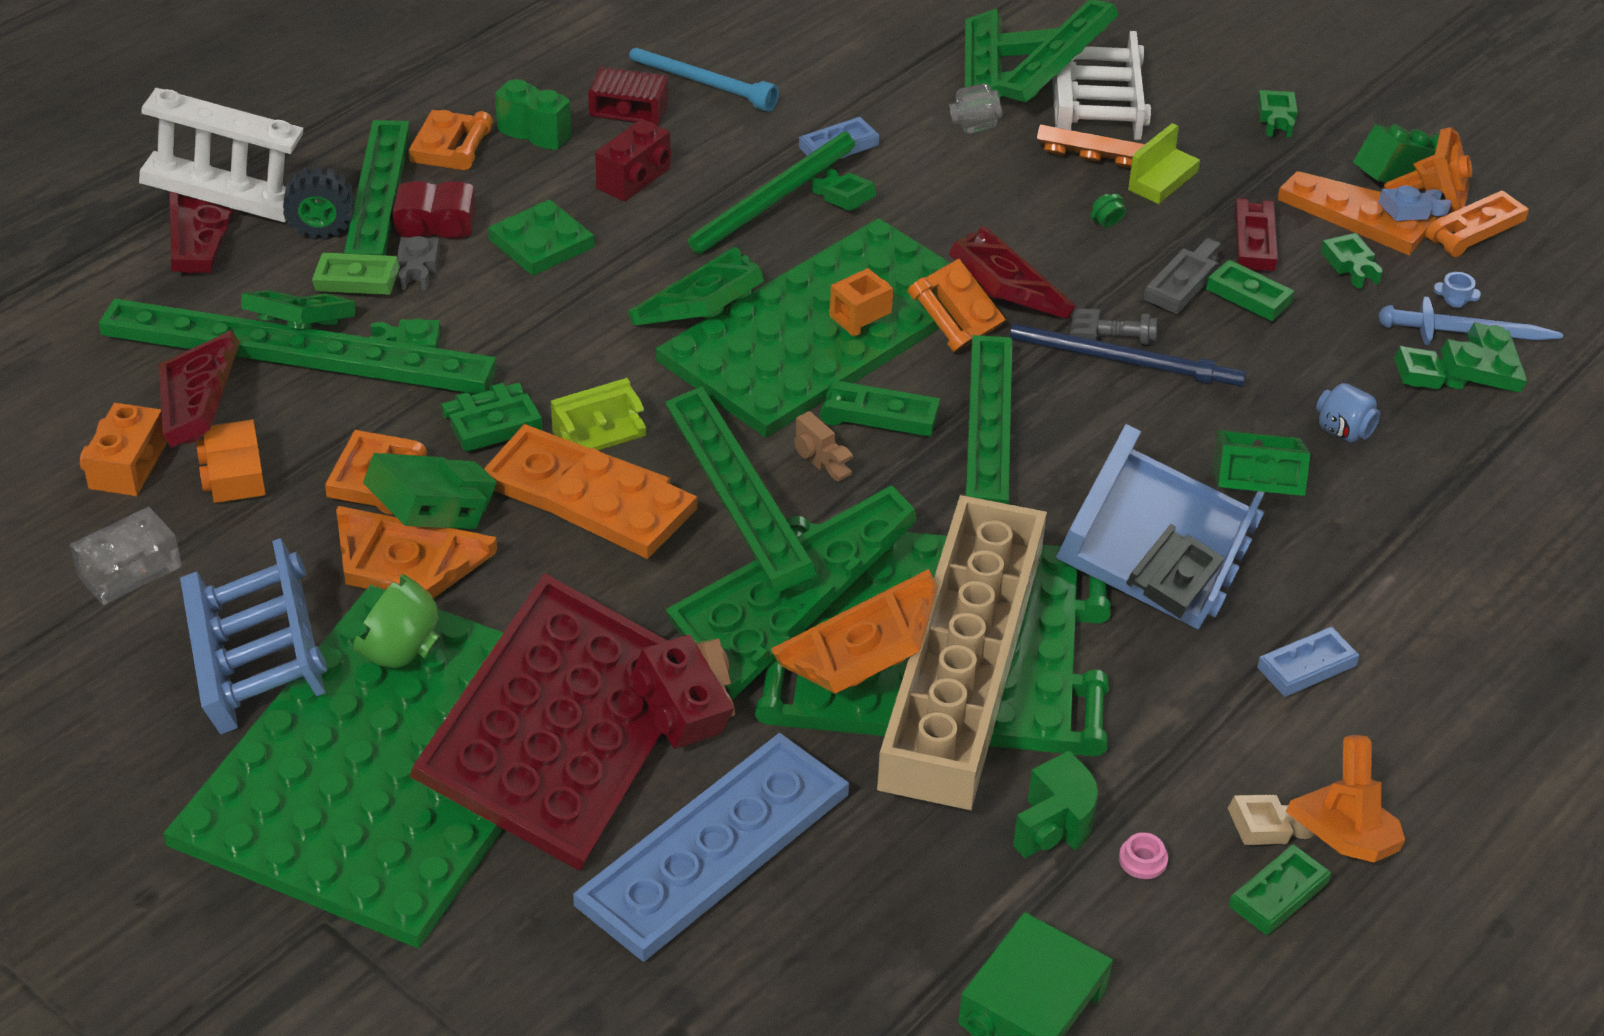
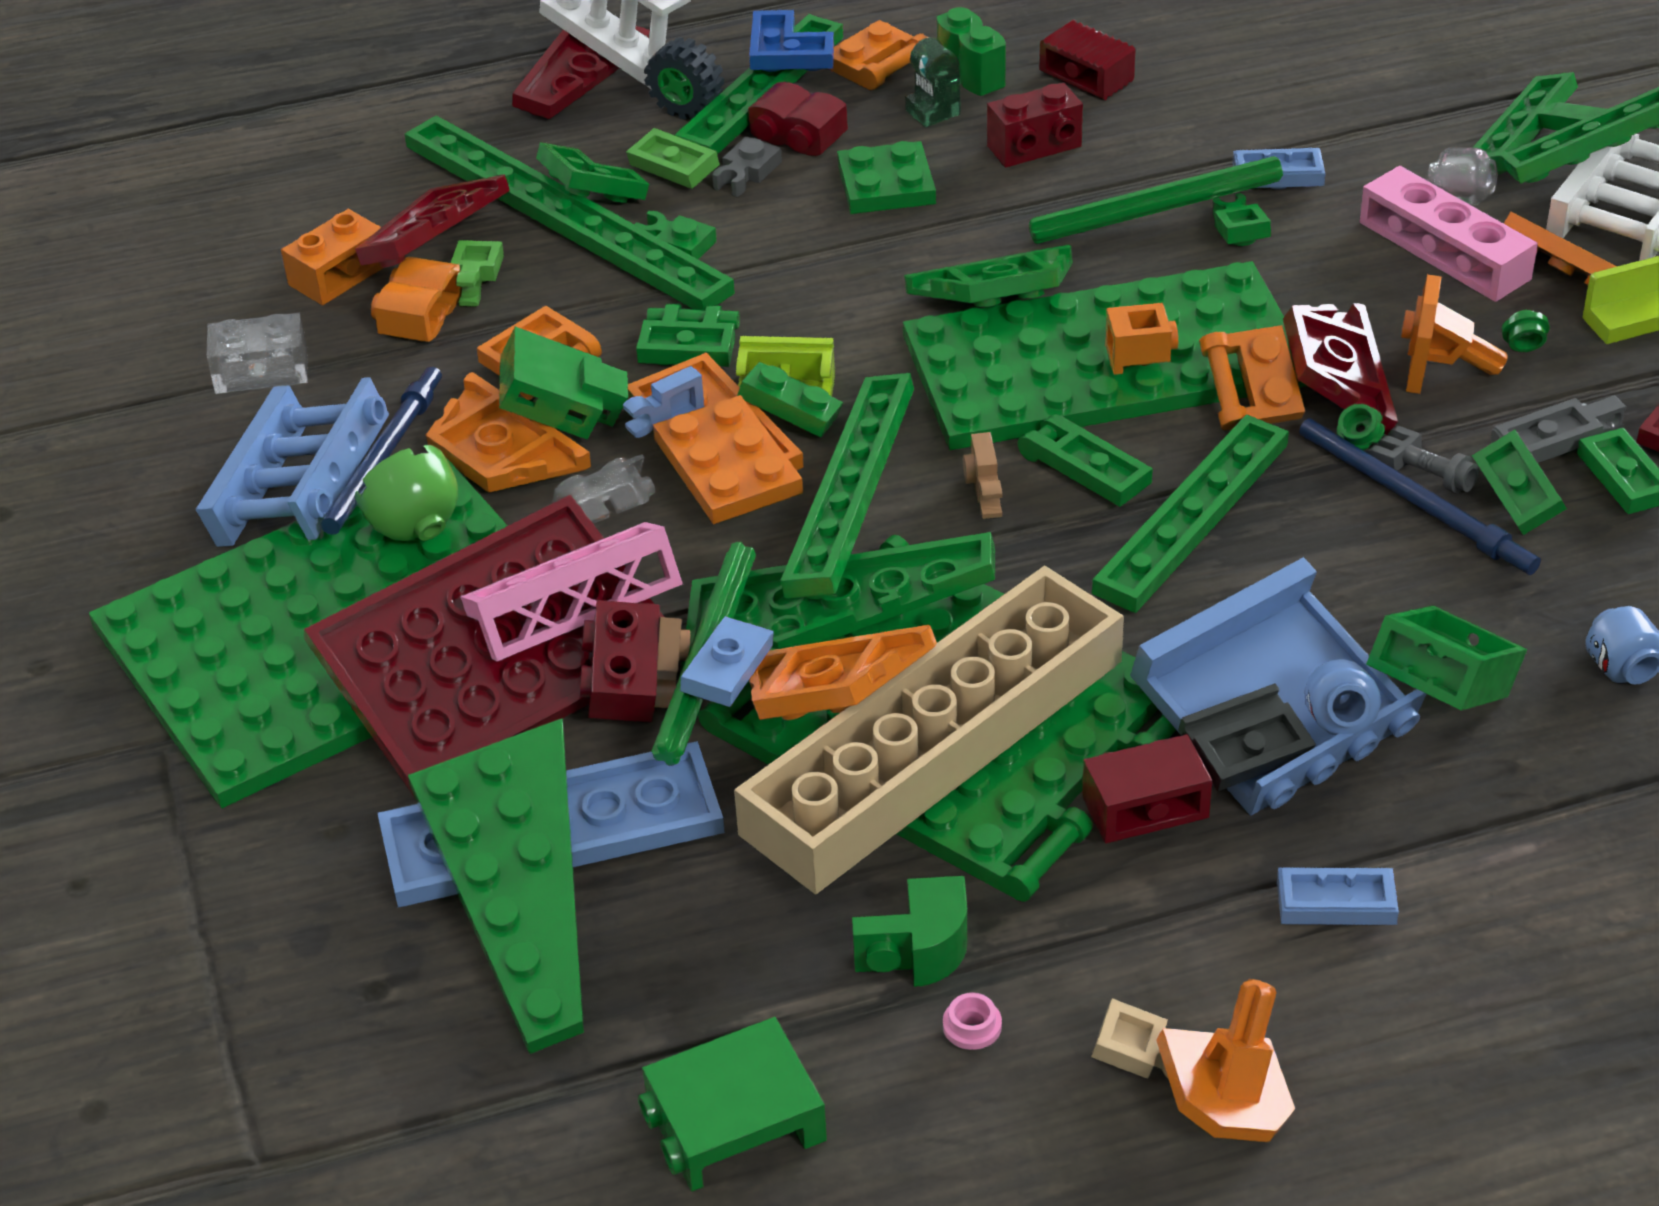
camera: 35 degrees right, 0 degrees up
dark azure piece [629,48,779,112] -> none
green plate [1229,844,1332,936] -> none
none -> dark blue bar [321,367,442,535]
none -> green wing [408,718,584,1054]
none -> bright green plate [450,240,504,306]
none -> bright pink fence [461,522,683,661]
none -> clear hinge [552,454,655,524]
none -> medium blue plate [623,366,704,438]
none -> green axle [652,542,756,766]
none -> medium blue plate [680,616,774,707]
none -> green plate [737,362,843,437]
none -> blue plate [749,10,834,72]
none -> clear green leg [905,37,961,127]
none -> dark red brick [1082,734,1212,844]
none -> medium blue head [1304,659,1381,735]
none -> green plate [1337,404,1385,450]
none -> bright pink brick [1359,165,1538,302]
none -> orange piece [1401,274,1508,394]
none -> green plate [1472,429,1567,535]

